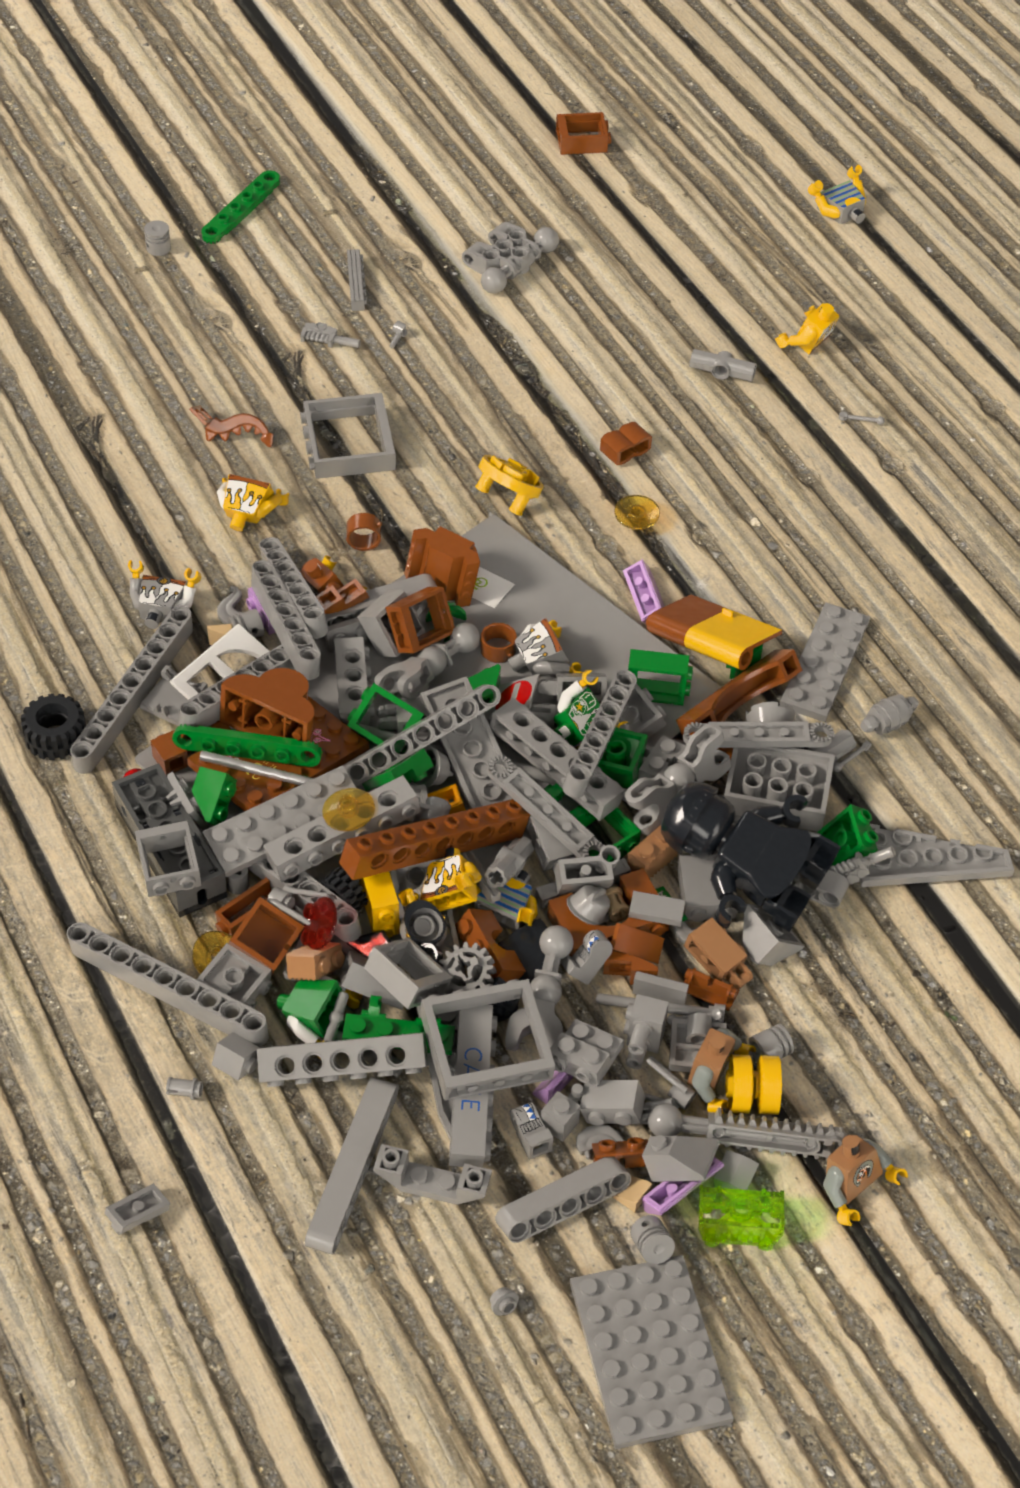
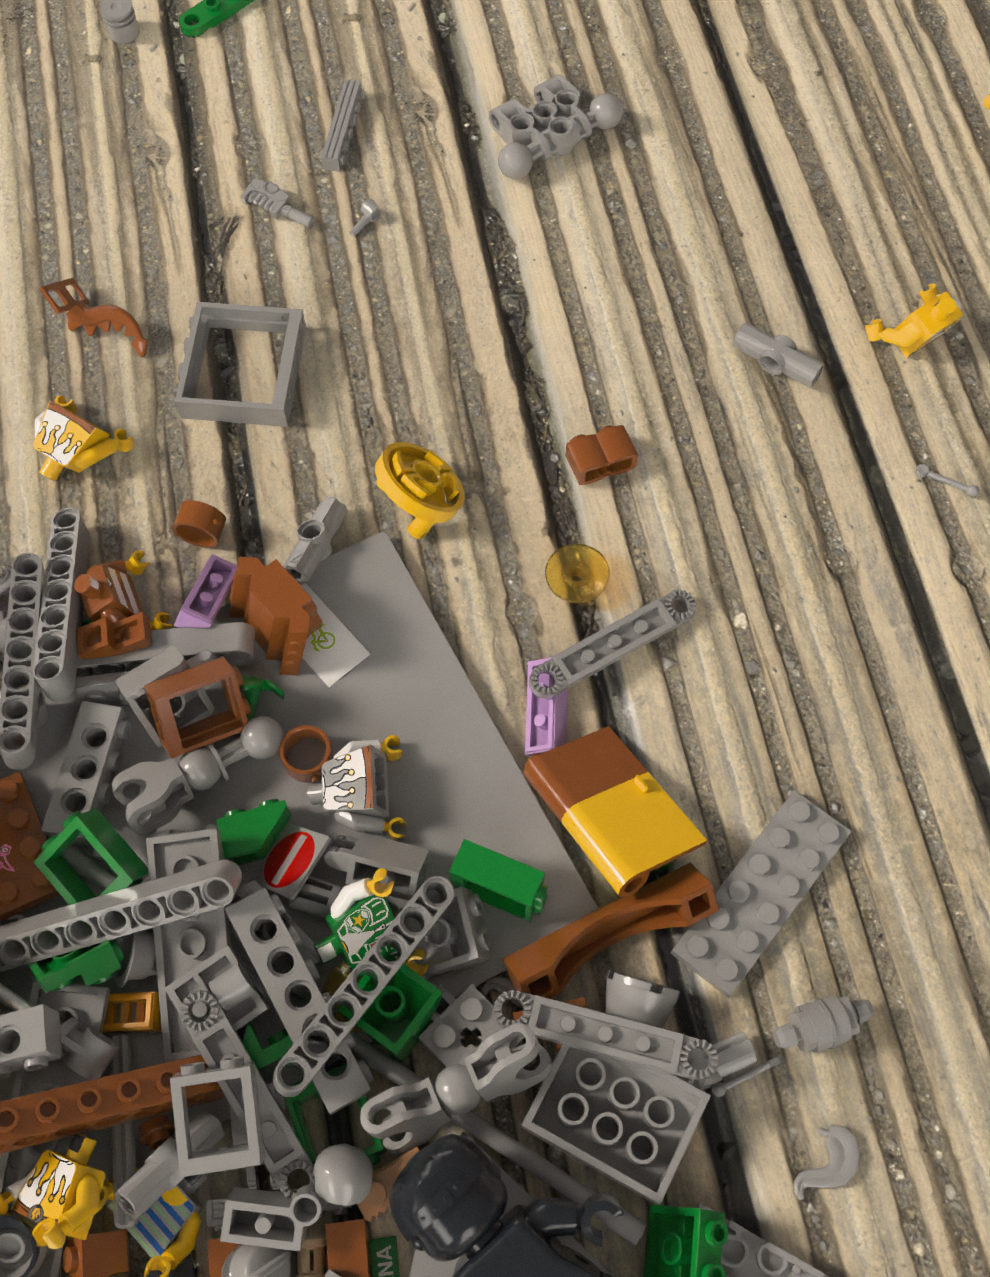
camera: 20 degrees right, 15 degrees up
none -> dark orange plate [138,1115,175,1150]
none -> light grey plate [164,945,270,1031]
none -> light grey window [170,1056,265,1177]
none -> lavender slope [174,554,237,628]
none -> light grey piece [283,496,347,585]
none -> light grey hair [313,1143,373,1206]
none -> light grey plate [529,589,696,699]
none -> light grey piece [793,1125,860,1200]

